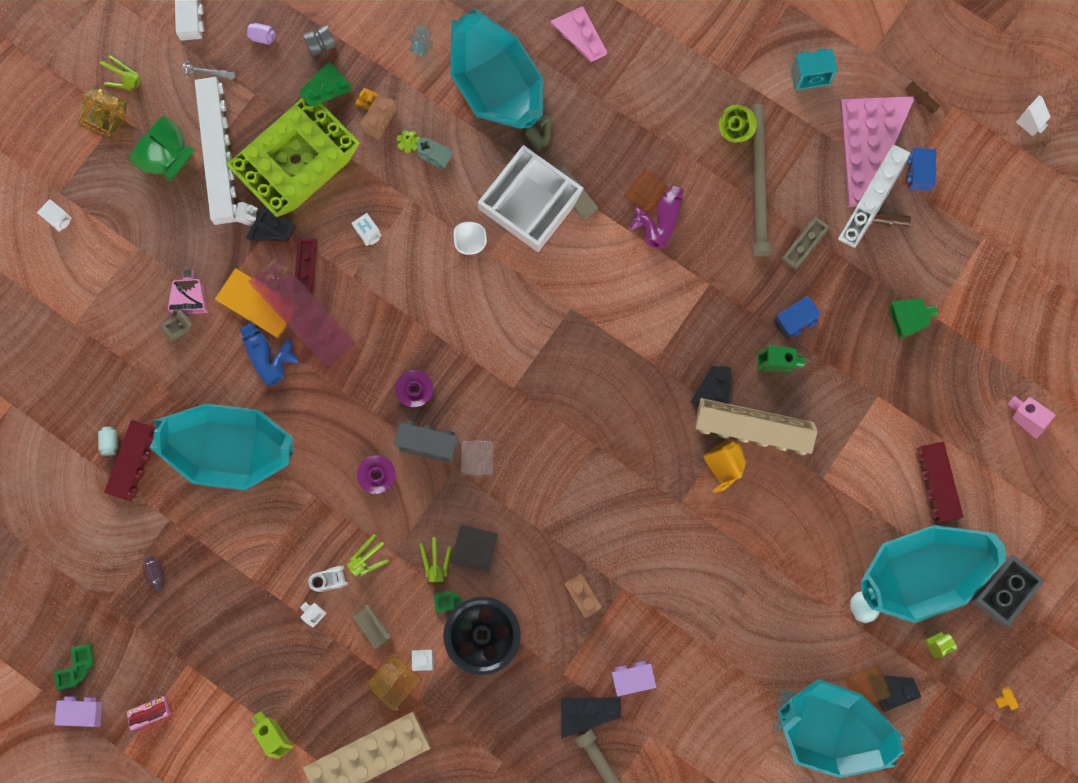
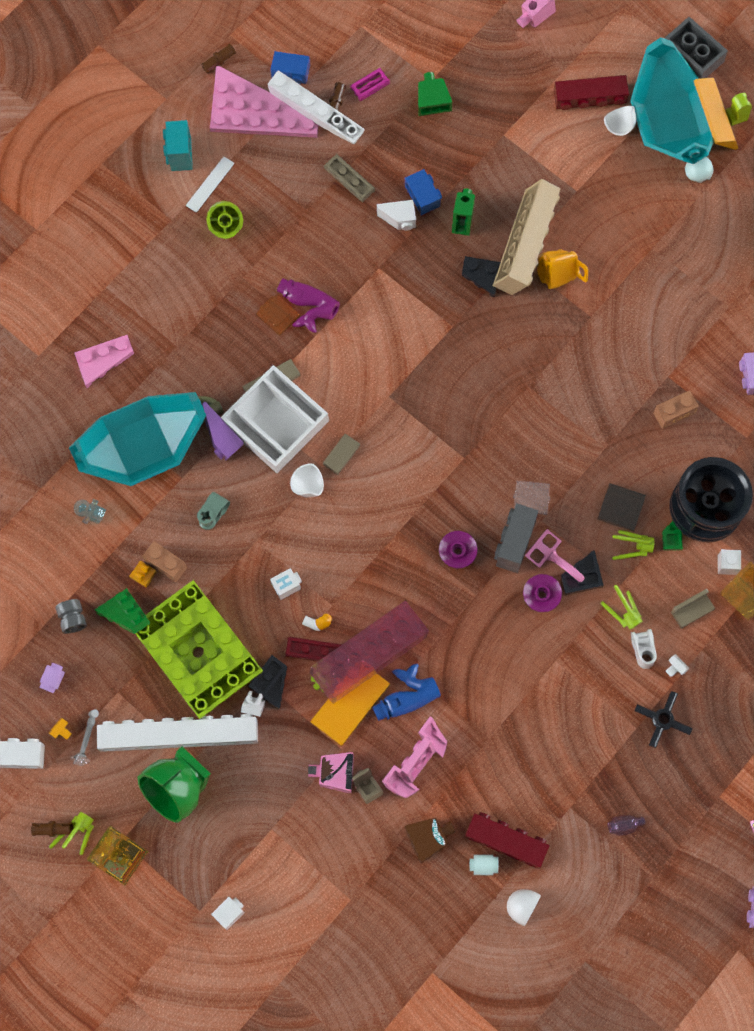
camera: 85 degrees left, 5 degrees down
green tile [54,644,95,691] -> none
teal panel [150,403,294,490] -> none
lime plant [397,130,420,153] -> none
dark tan piece [752,104,772,257] -> none
none -> reddish brown pin [31,821,74,837]
none -> light orange tile [48,718,72,740]
none -> white sticker [186,157,234,212]
none -> medium lavender slope [202,402,244,460]
none -> arm [302,614,332,631]
none -> dark tan tile [323,434,361,475]
none -> dark pink tile [350,68,390,102]
none -> white slope [377,200,416,231]
none -> bright pink piece [382,716,447,798]
none -> reddish brown torso [405,818,455,864]
none -> white helmet [507,889,541,926]
none -> bright pink piece [525,529,585,582]
none -> black wing [561,550,604,595]
none -> white helmet [604,106,636,136]
none -> black bar [634,691,693,748]
none -> light orange slope [694,78,738,150]

